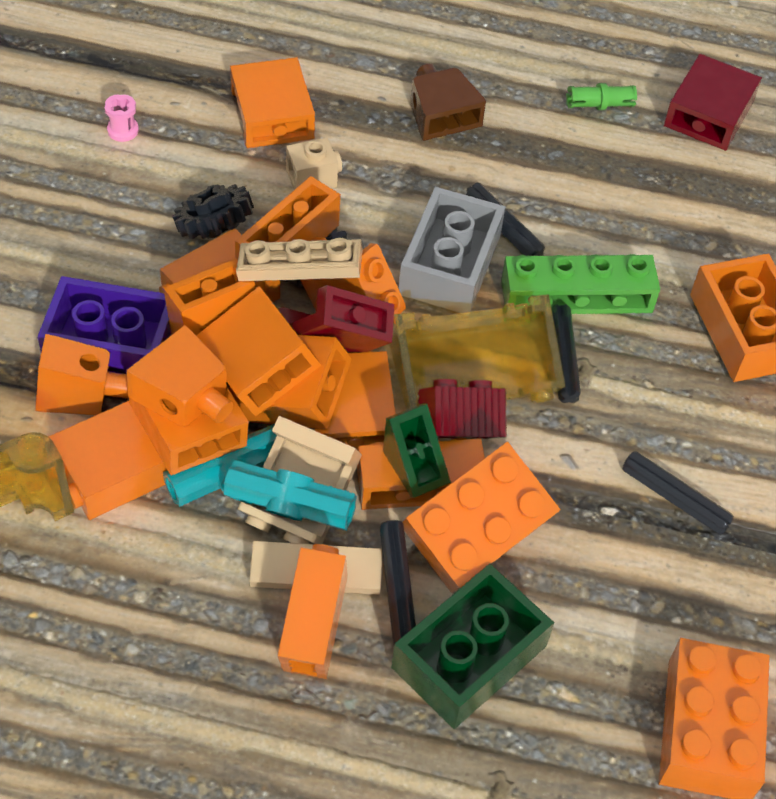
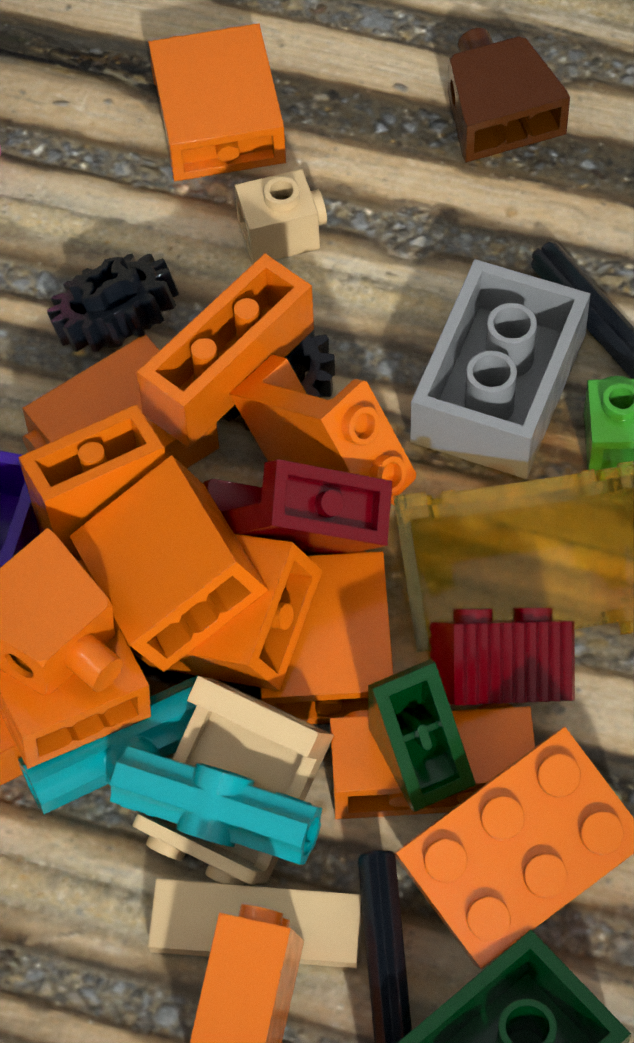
camera: 10 degrees right, 5 degrees up
tan tile [236,238,363,281] -> none

